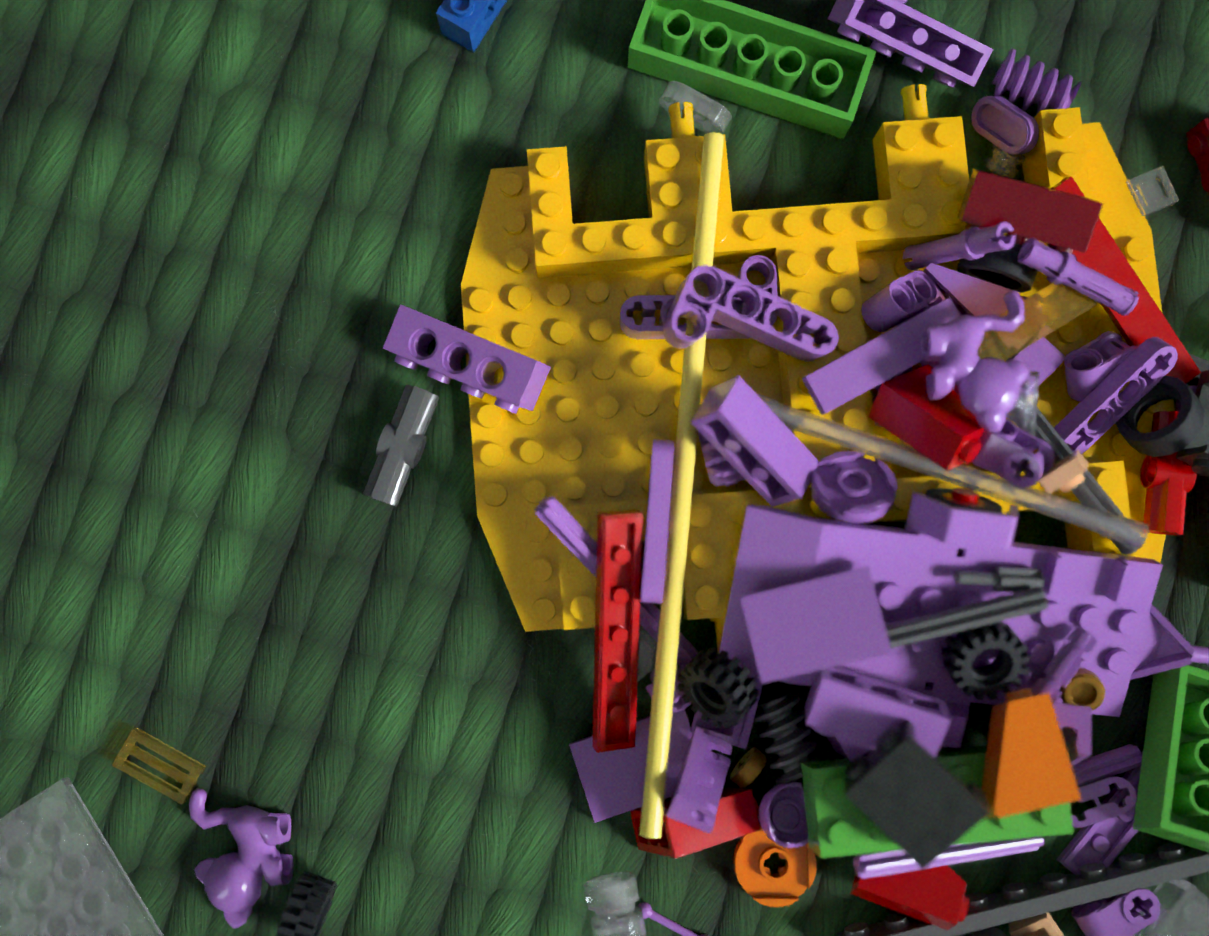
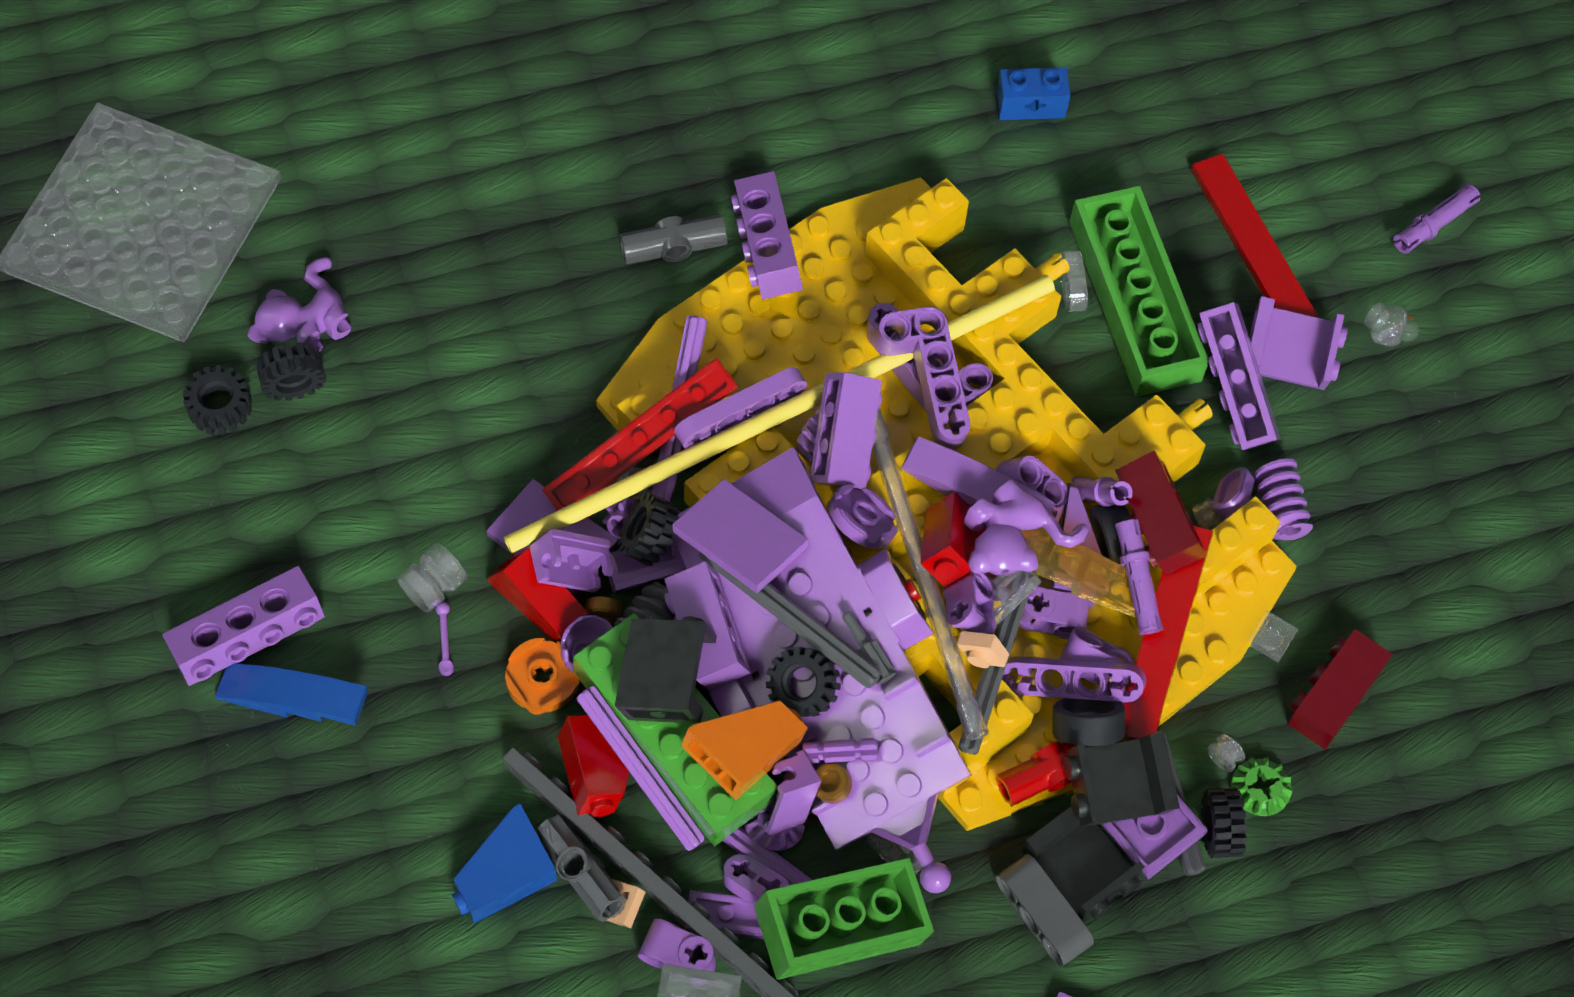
camera: 55 degrees right, 20 degrees down
clear yellow tile [112,728,206,804] -> none

